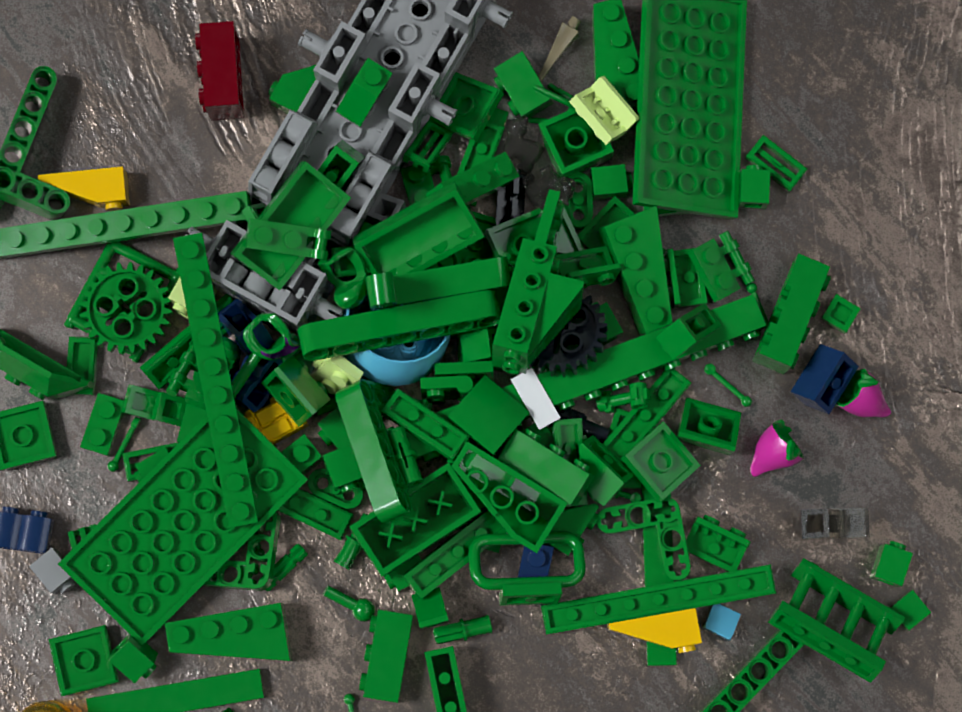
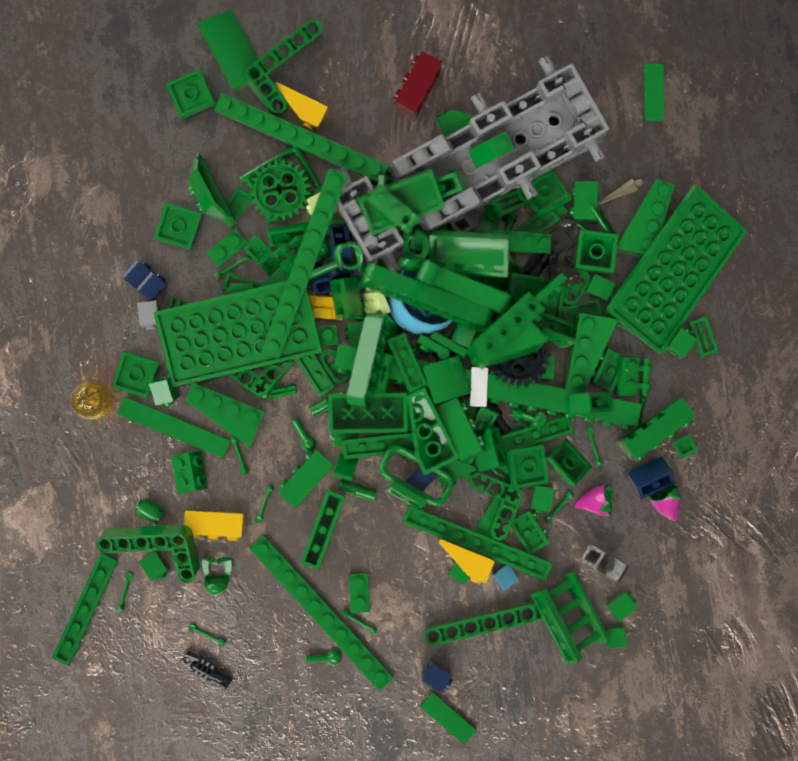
camera: 30 degrees right, 5 degrees up
yellowish green bracket [569,76,639,145] -> none
none -> green hinge [230,436,248,475]
none -> green brick [529,485,554,515]
none -> green hinge [545,491,574,523]

